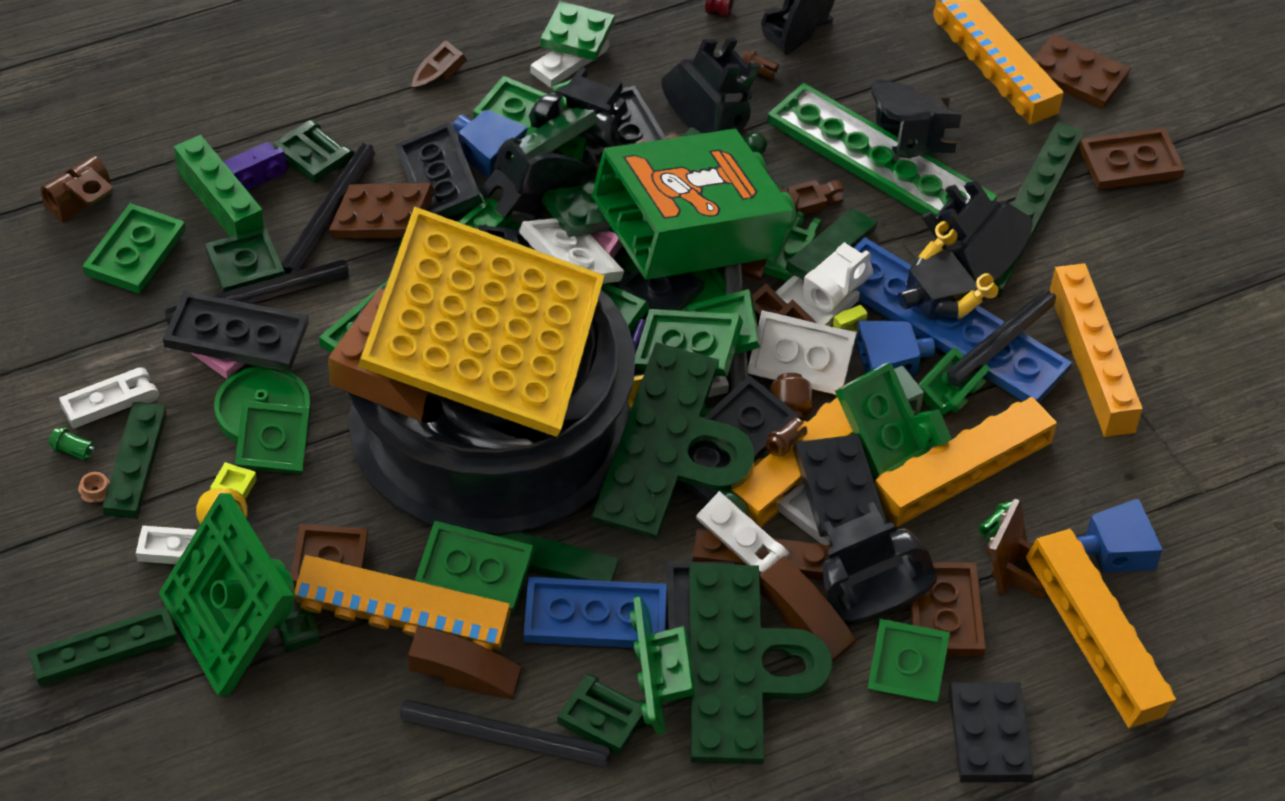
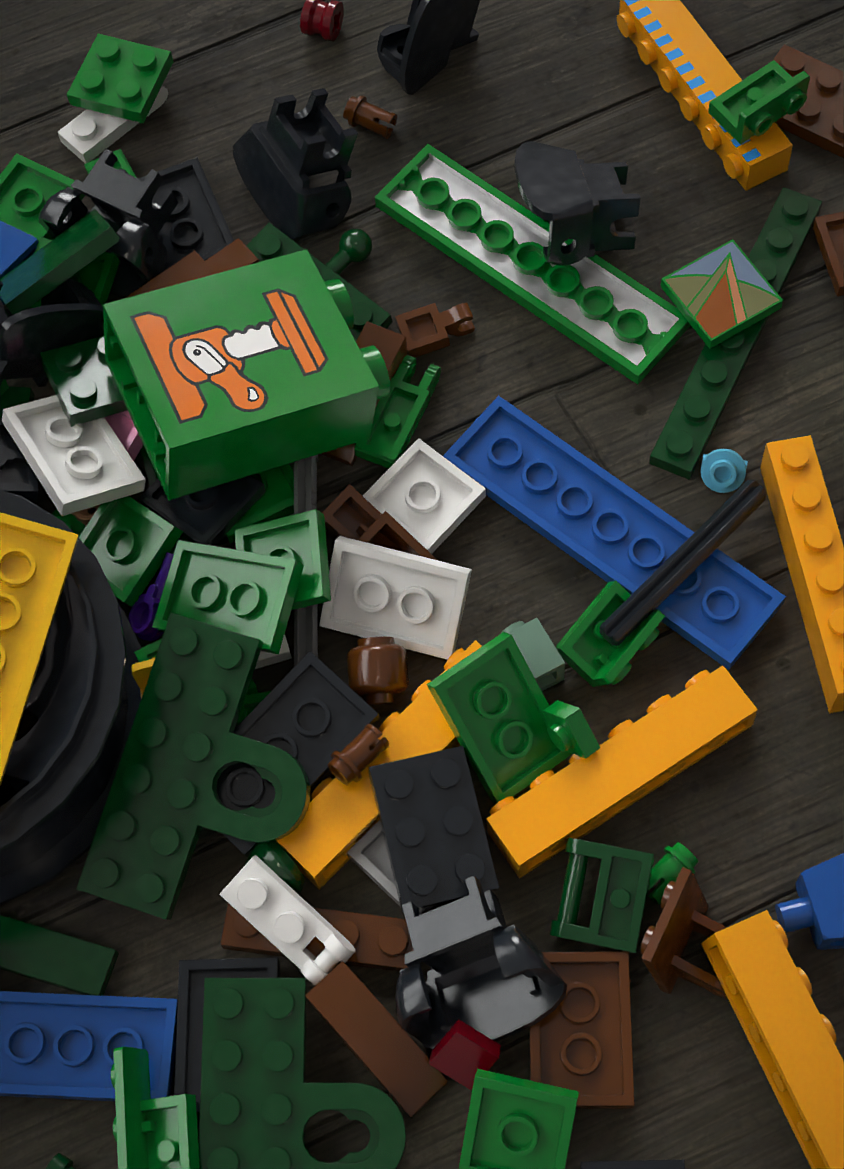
camera: 10 degrees right, 15 degrees up
dark green tile [785,208,877,280] -> none
white piece [802,242,873,312] -> none
neon yellow plate [833,305,868,333] -> none
blue torso [856,321,935,377] -> none
black torso [898,221,998,320] -> none
black piece [921,181,1032,282] -> none
none -> dark red tile [429,1019,501,1090]
none -> dark green plate [550,837,655,953]
none -> tile [661,239,783,349]
none -> medium azure plate [700,449,748,493]
none -> green bracket [708,60,810,144]

